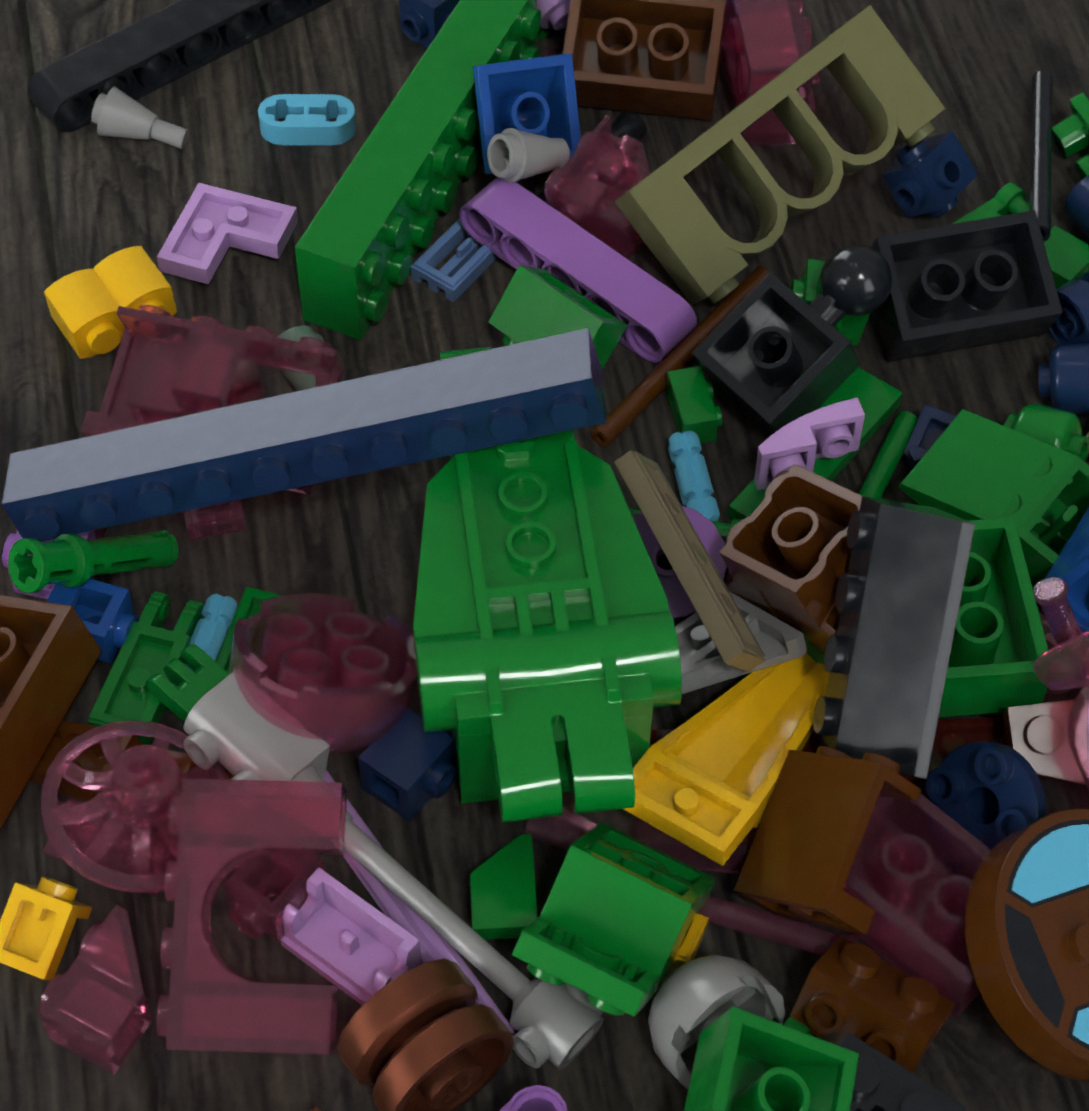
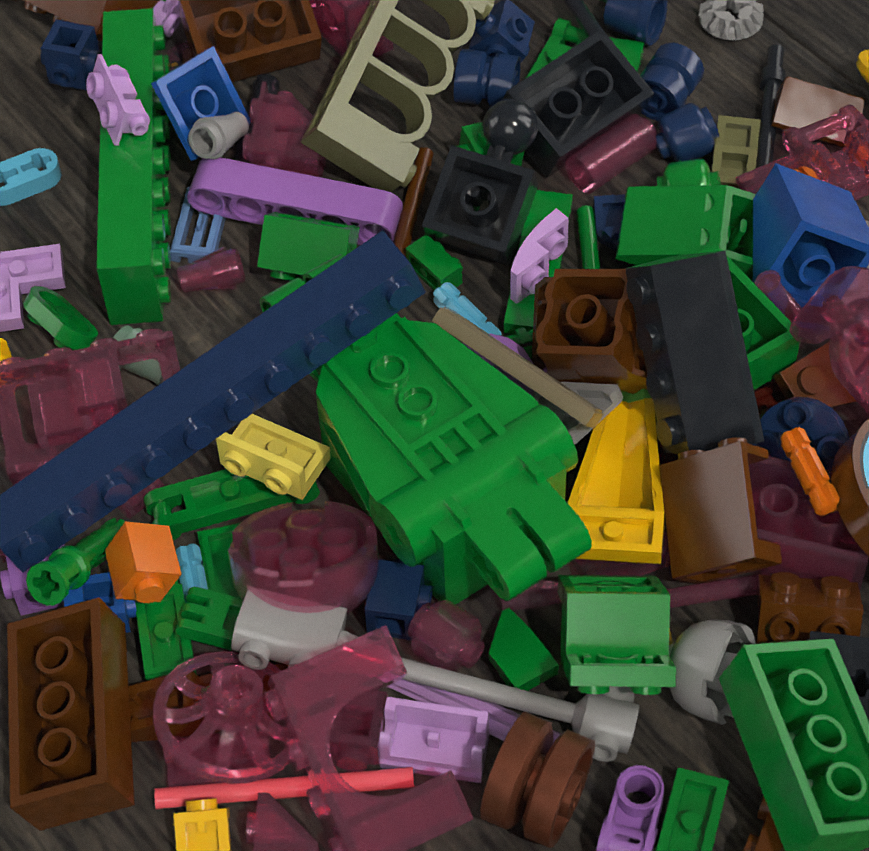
camera: 25 degrees left, 0 degrees up
none -> green plate [23,286,98,354]
none -> lavender hinge [86,54,150,146]
none -> orange brick [105,521,181,603]
none -> green plate [144,469,320,541]
none -> coral piece [154,767,414,809]
none -> clear pink cone [177,246,245,293]
none -> light yellow bracket [216,414,331,500]
none -> clear pink head [408,600,485,672]
none -> dark blue wheel [454,49,521,106]
none -> clear pink brick [565,114,657,194]
none -> orange axle [780,427,840,516]

